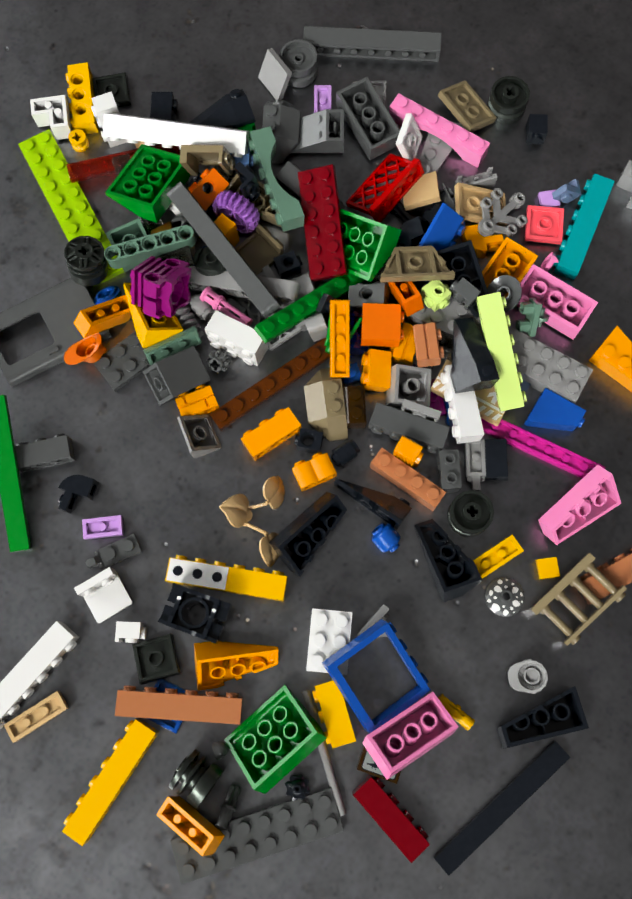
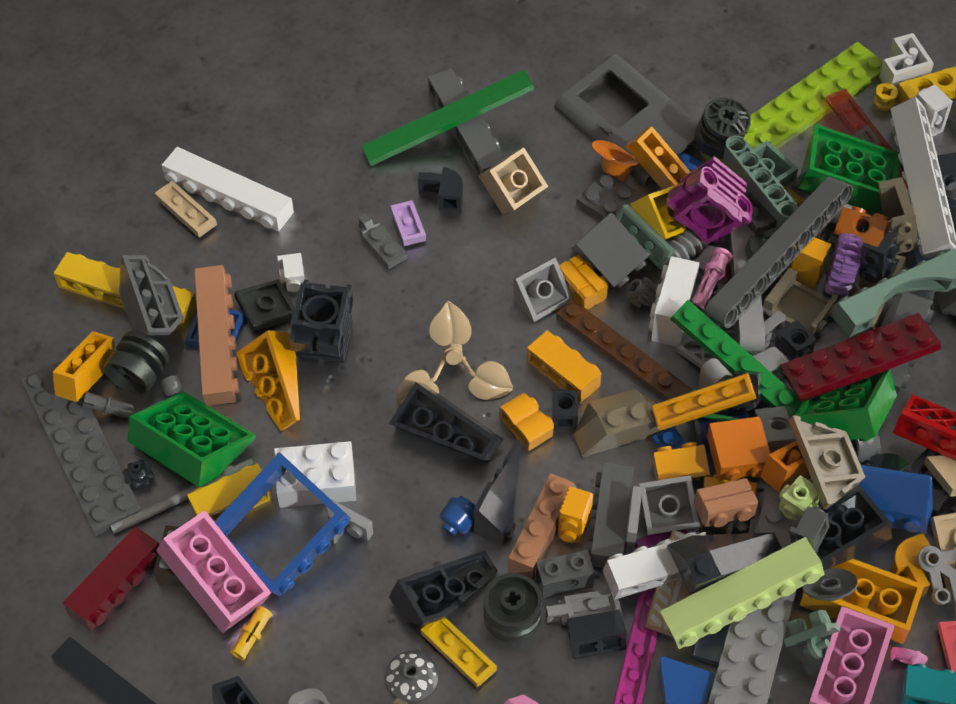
camera: 75 degrees right, 20 degrees down
white bracket [74,567,133,623] -> none
brick [165,555,288,601] -> none
black brick [331,439,360,466] -> none
dark brown brick [345,386,367,429] -> none
none -> dark grey wedge [119,255,184,335]
none -> tan brick [479,147,548,215]

